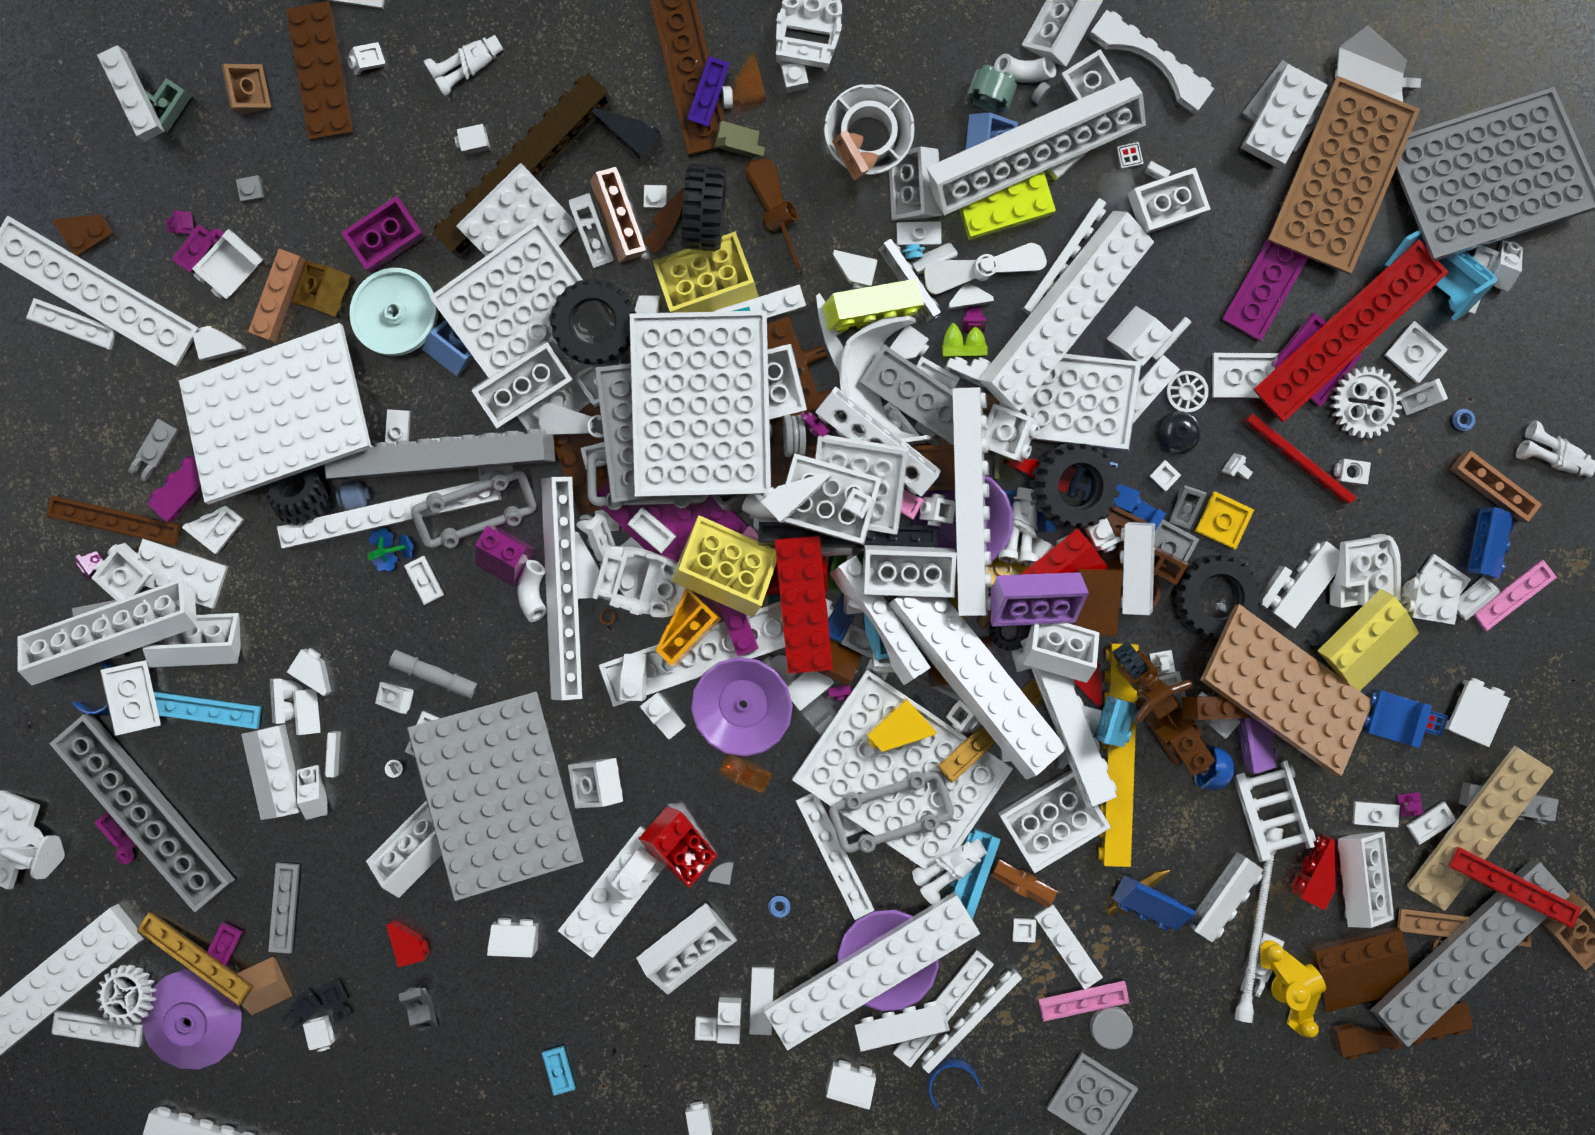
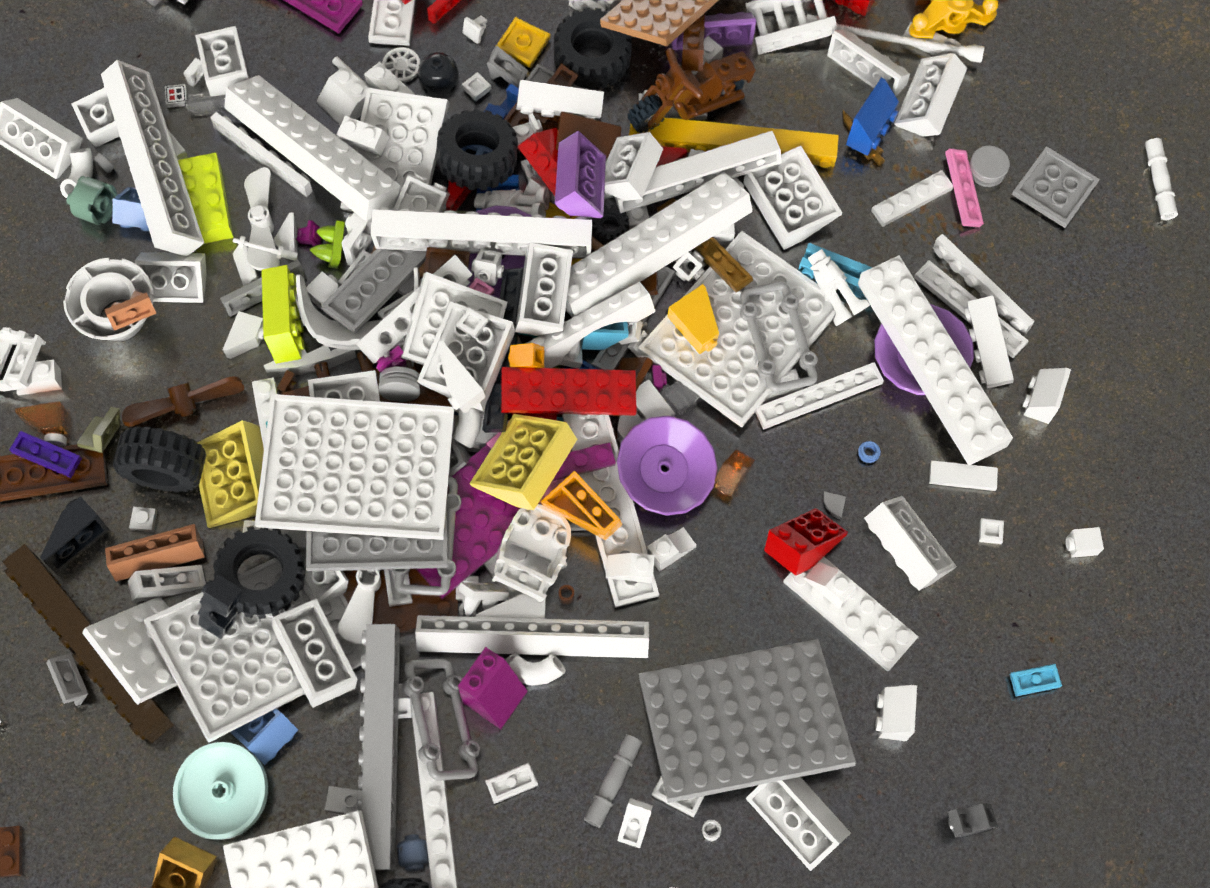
camera: 85 degrees left, 20 degrees down
magenta brick [341,196,426,273] -> none
blue plant [367,527,413,572] -> none
red slope [386,920,429,968] -> none
white brick [455,124,490,155] -> none
white slope [568,758,623,808] -> none
white tile [628,507,676,553] -> none
reddish brown slope [643,188,684,257] -> none
white arch [717,997,741,1044] -> none
white plate [897,222,941,246] -> none
medium azure plate [902,244,925,259] -> none
blue piece [927,1059,982,1109] -> none
dark orange piece [990,859,1058,908] -> none
white plate [1012,918,1036,942] -> none
white arch [1088,10,1214,115] -> none
medium azure slope [1095,695,1138,747] -> none
blue cylinder [1194,745,1236,791] -> none
none -> light grey panel [47,653,88,706]
none -> black arch [198,574,242,640]
none -> white piece [233,236,298,261]
none -> reddish brown plate [276,370,298,395]
none -> white brick [337,116,390,156]
none -> light orange brick [508,343,544,368]
none -> white slope [894,53,967,136]

